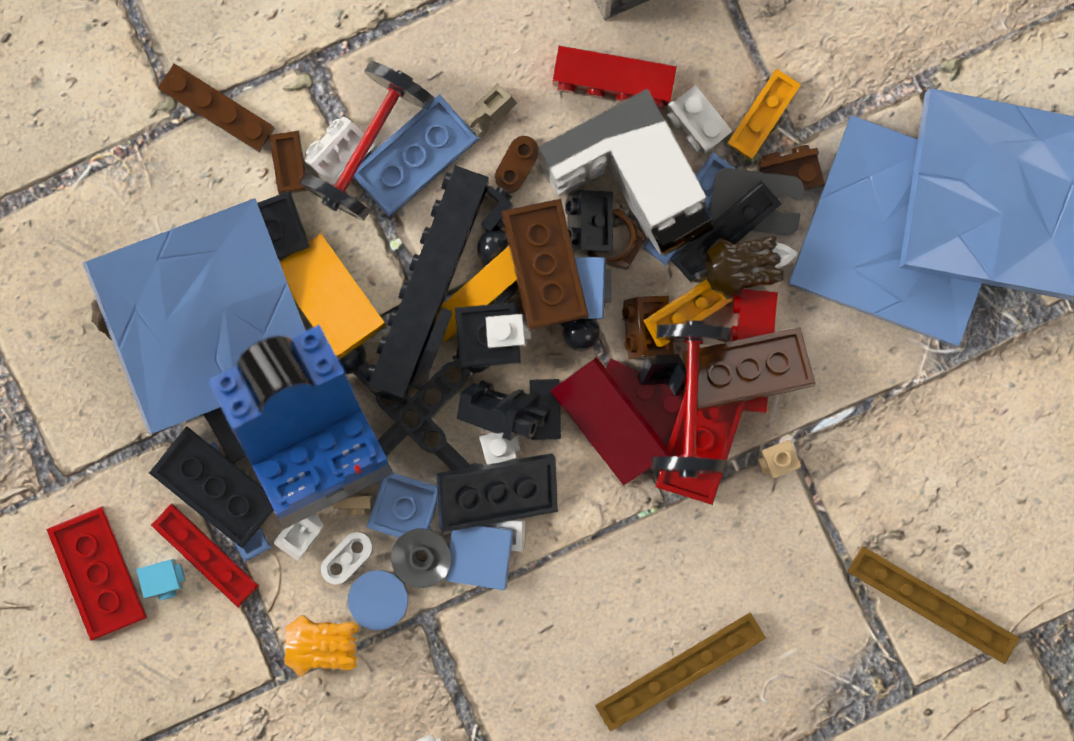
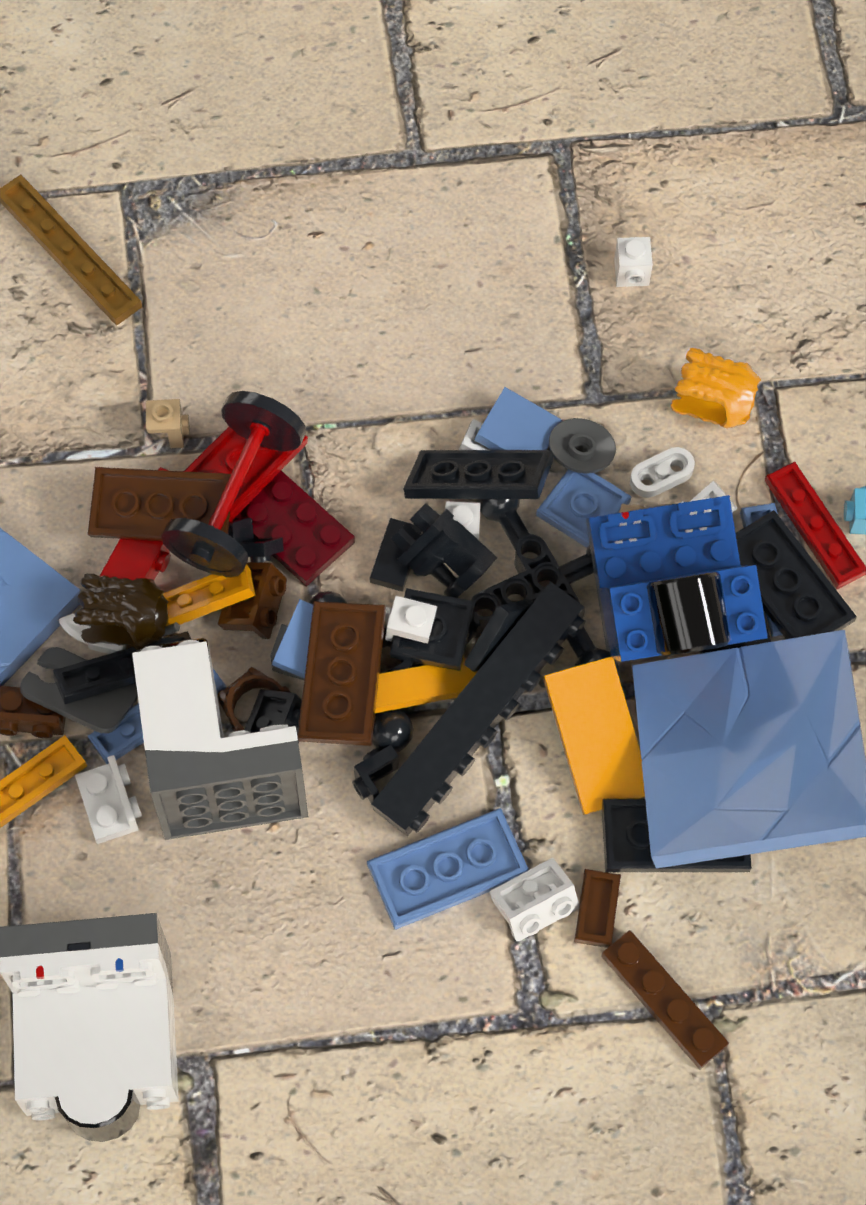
camera: 165 degrees left, 20 degrees down
black piece [299,61,435,221] -> none
medium blue tile [348,570,408,630] -> none
dark tan plate [464,83,517,138] -> none
reddish brown plate [495,136,538,193] -> none
dark red tile [550,356,670,486] -> none
red brick [552,45,677,109] -> none
pearl gold plate [595,612,766,732] -> none

